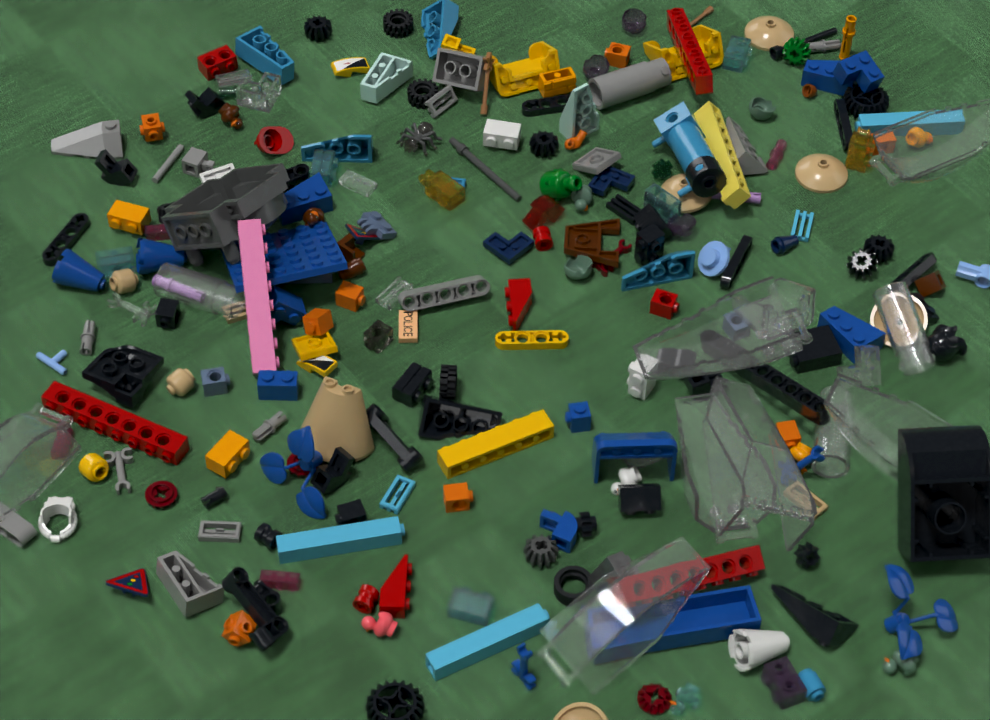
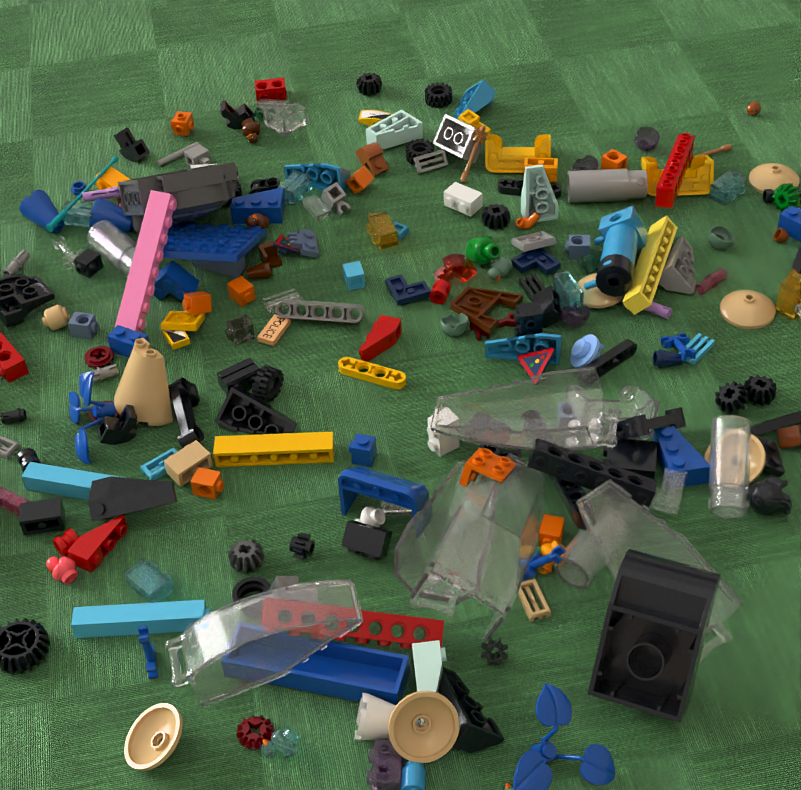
camera: 30 degrees right, 5 degrees down
black beam [42,213,90,267] -> none
light grey wedge [51,120,123,160] -> none
tan head [109,268,139,294] -> none
light orange brick [205,430,250,479] -> none
dark azure wedge [235,25,295,85] -> none
red piece [254,126,294,154] -> none
black brick [335,499,367,526] -> none
animal [396,122,443,156] -> none
dark grey bar [449,137,522,202] -> none
blue brick [540,509,578,554] -> none
red brick [649,288,680,320] -> none
none -> black brick [19,497,65,535]
none -> teal piece [46,156,118,232]
none -> blue plate [71,181,87,196]
none -> lavender pin [82,186,121,203]
none -> dark red gear [84,346,114,369]
none -> black wedge [88,476,177,522]
none -> tan brick [164,440,213,487]
none -> light grey brick [321,182,351,216]
none -> medium azure brick [343,261,365,291]
none -> orange brick [345,165,374,194]
none -> dark orange brick [355,142,389,176]
none -> tan dish [388,691,460,763]
none -> light aqua wedge [412,640,446,724]
none -> orange bracket [459,448,516,487]
none -> piece [517,347,556,384]
none -> black brick [527,438,656,510]
none -> sand blue brick [565,235,590,259]
none -> black piece [610,407,686,440]
none -> blue bar [660,333,696,361]

